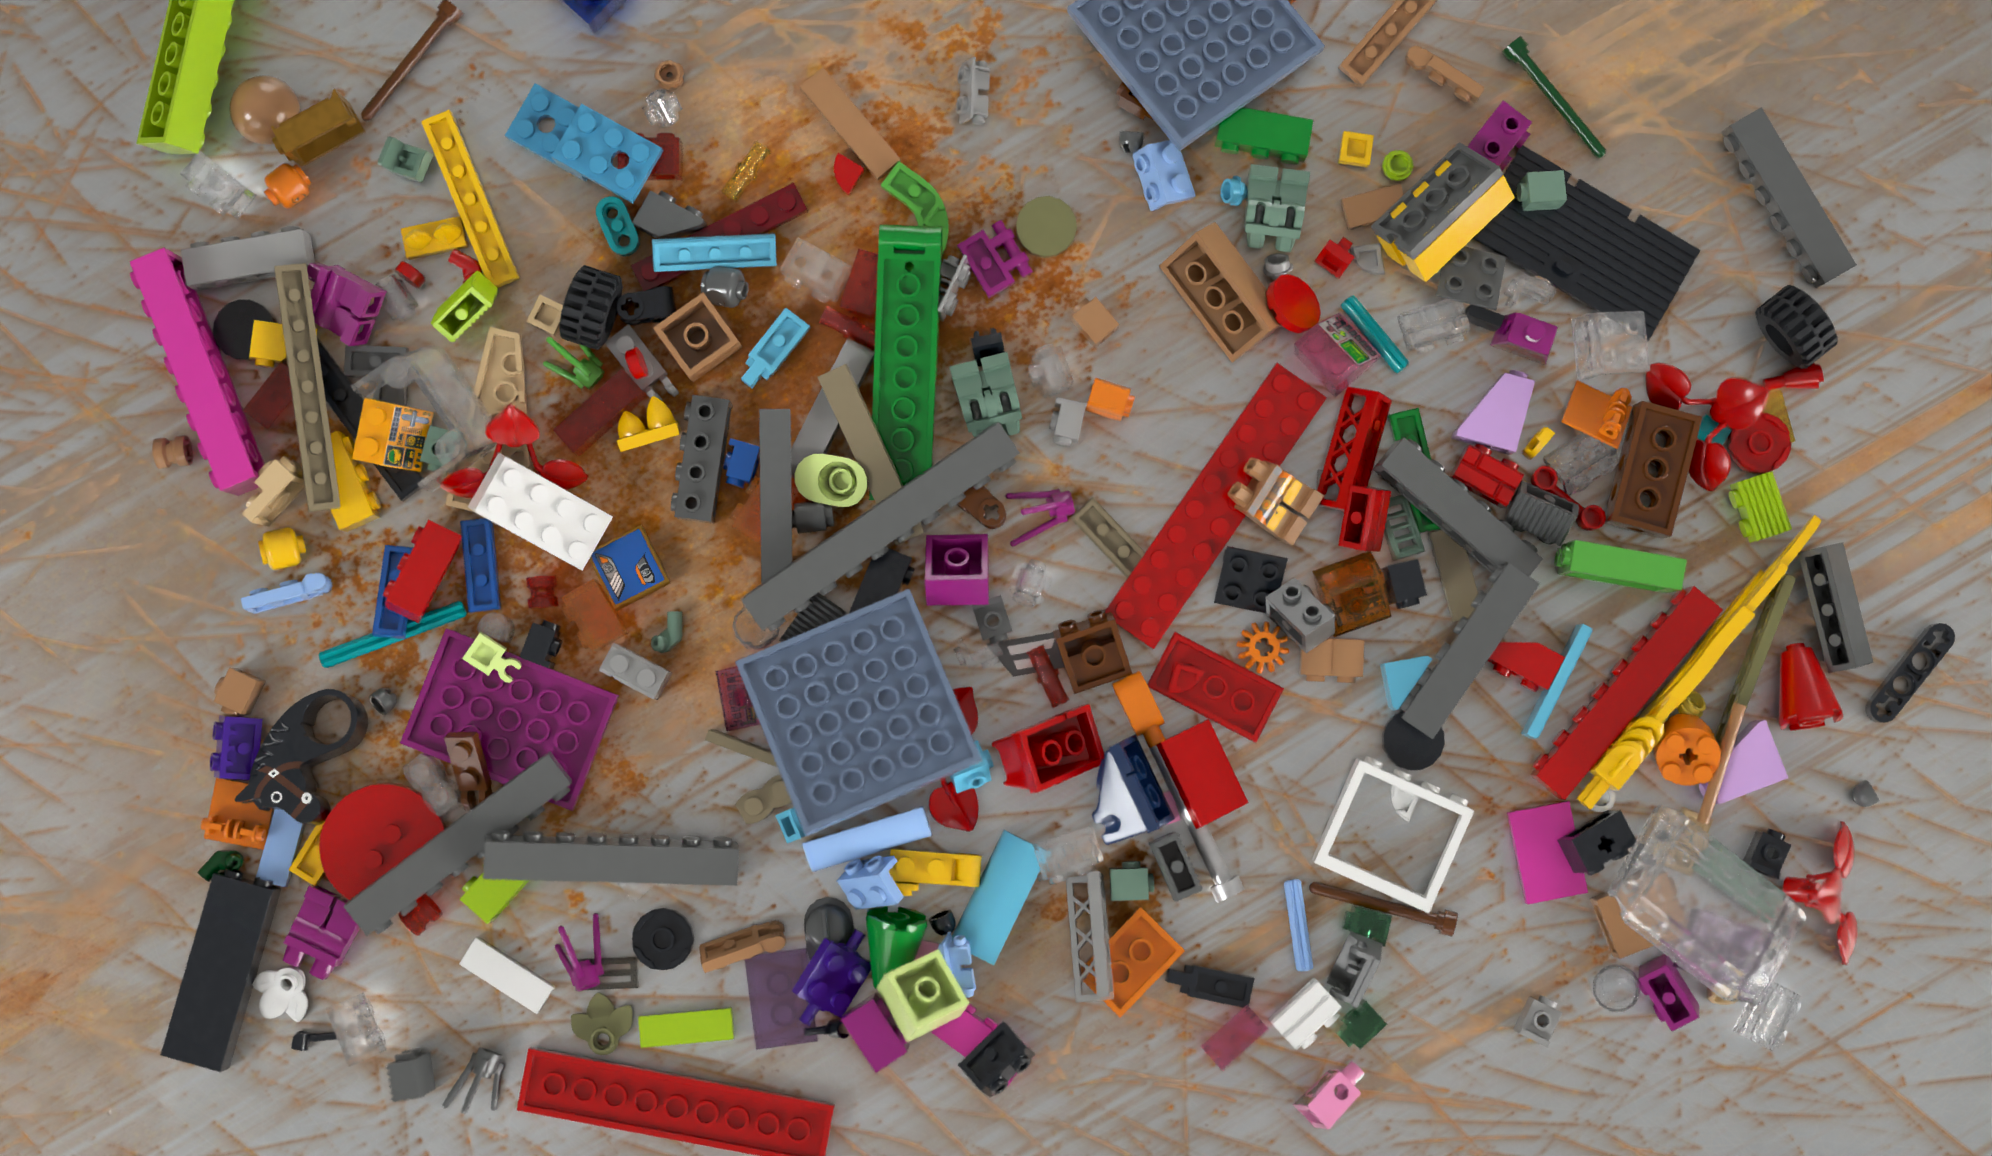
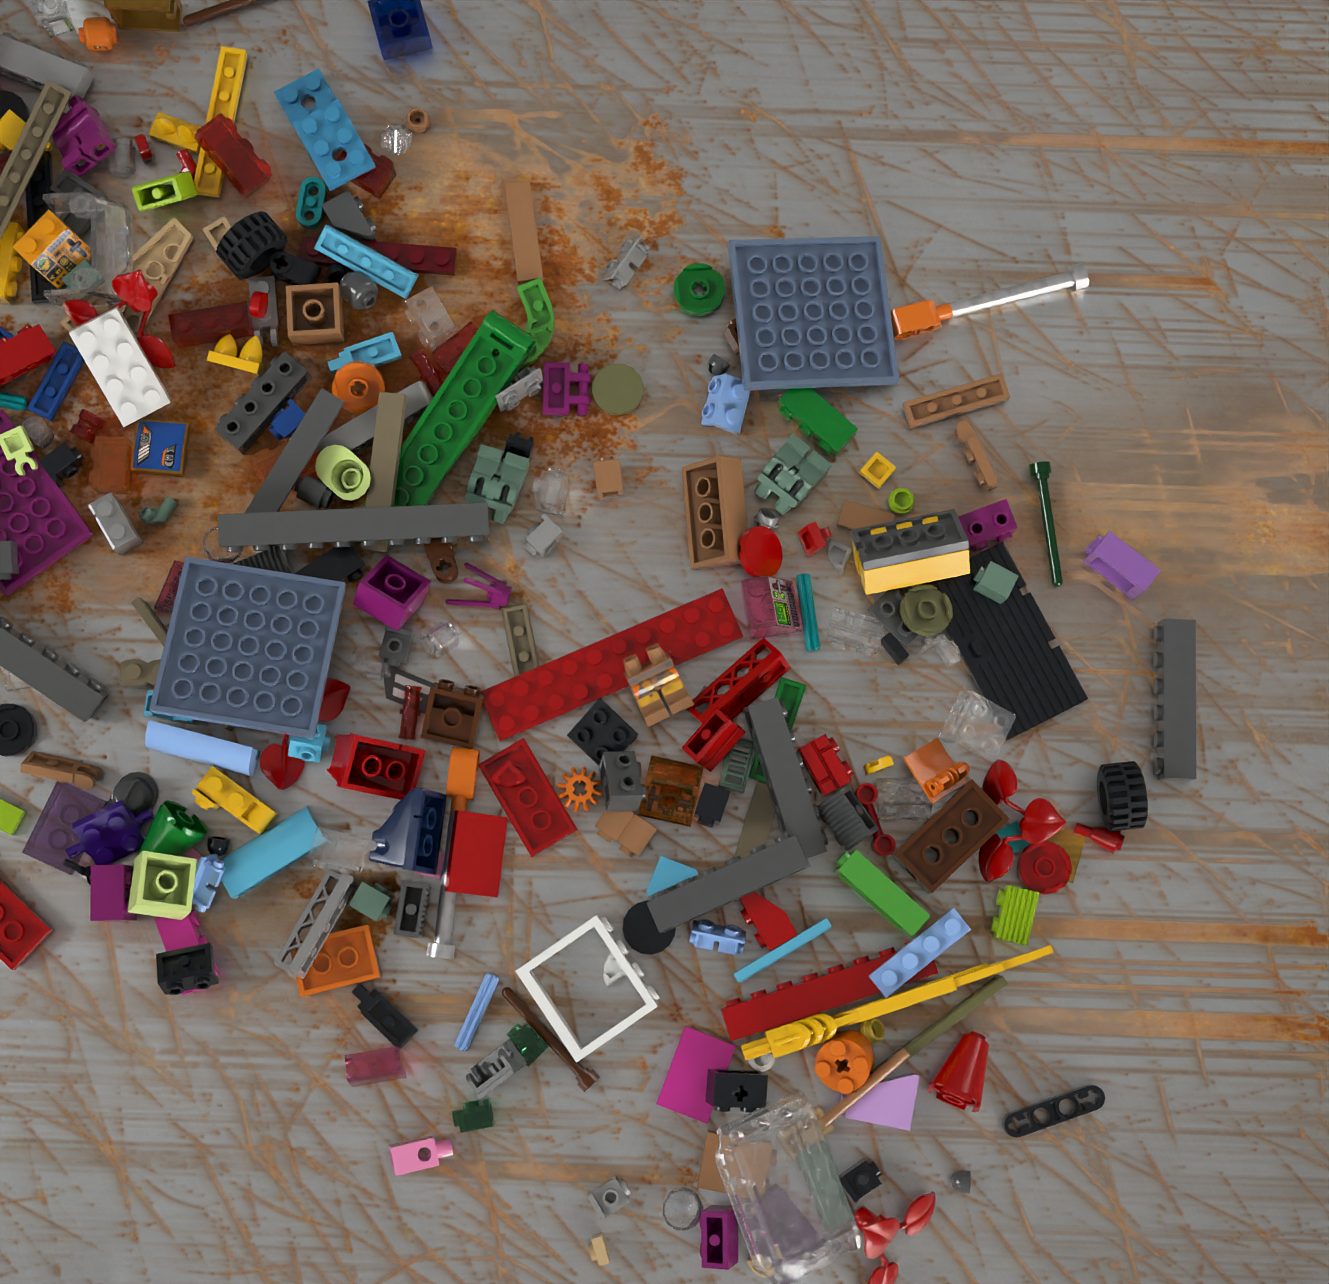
camera: 25 degrees right, 5 degrees down
sand green bracket [377,136,433,183] -> none
bright green plant [543,337,605,390] -> none
clear yellow pin [721,141,771,202] -> none
red tile [834,153,865,196] -> none
light blue bracket [837,856,904,910] -> none
orange brick [1085,377,1135,422] -> none
medium azure plate [1220,176,1247,206] -> none
white brick [1268,977,1342,1050] -> none
lavender slope [1451,370,1535,455] -> none
magenta torso [1490,312,1558,365] -> none
dark grey brick [1798,542,1874,673] -> none
none -> clear red brick [194,113,272,199]
none -> black hinge [326,263,347,286]
none -> orange plate [332,361,385,414]
none -> tan plate [588,1232,610,1267]
none -> green plate [674,263,725,316]
none -> light blue hinge [689,920,746,955]
none -> light blue plate [868,908,971,998]
none -> olive tile [900,584,953,637]
none -> medium lavender window [1083,531,1161,600]

